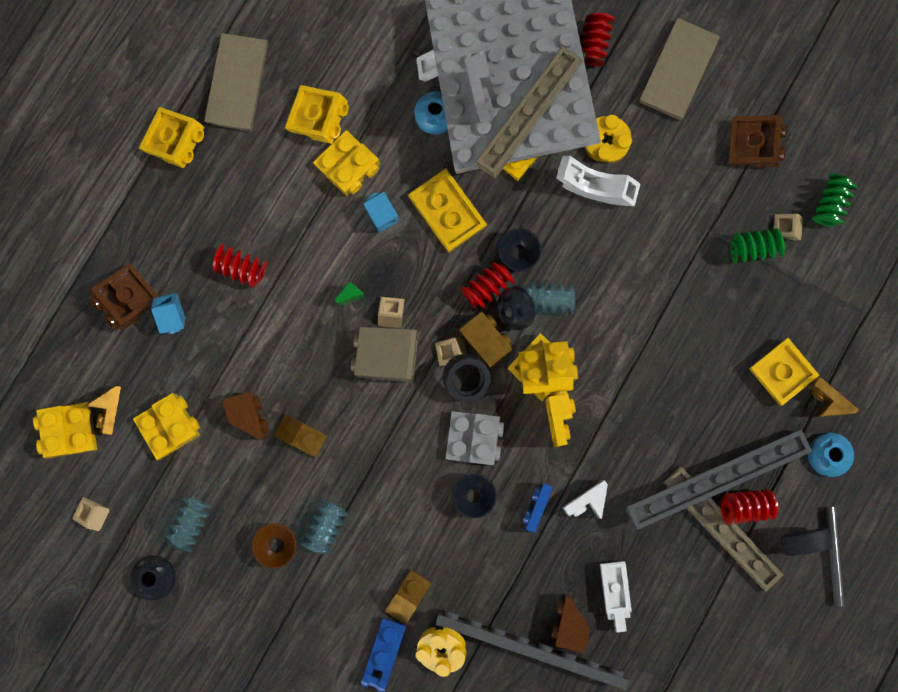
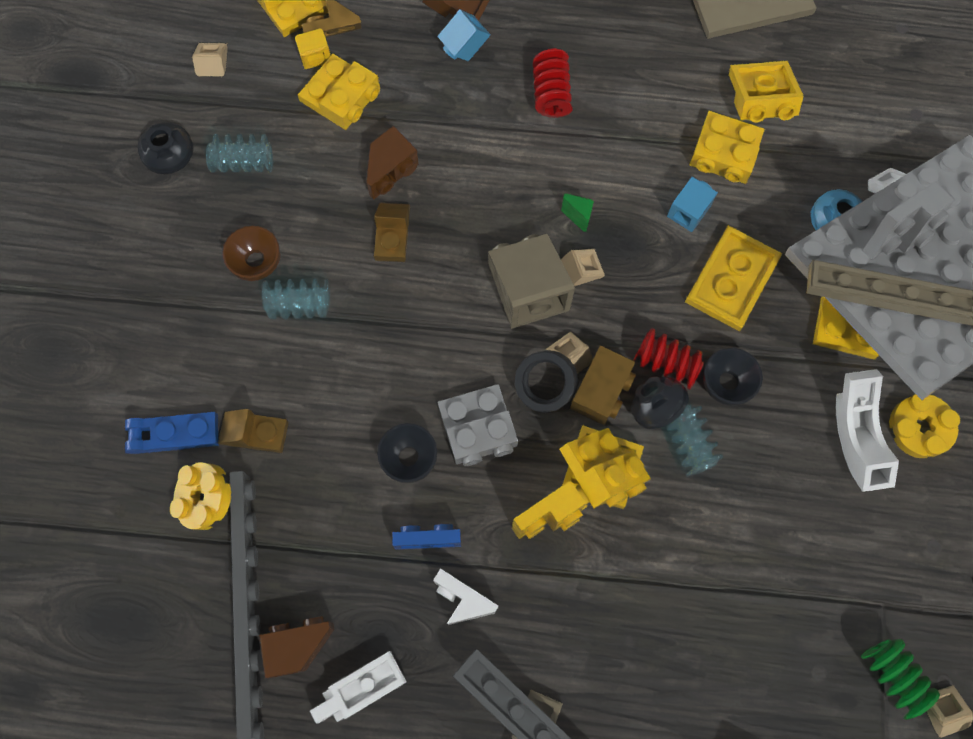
camera: 60 degrees right, 10 degrees down
none -> yellow slope [295,29,331,69]

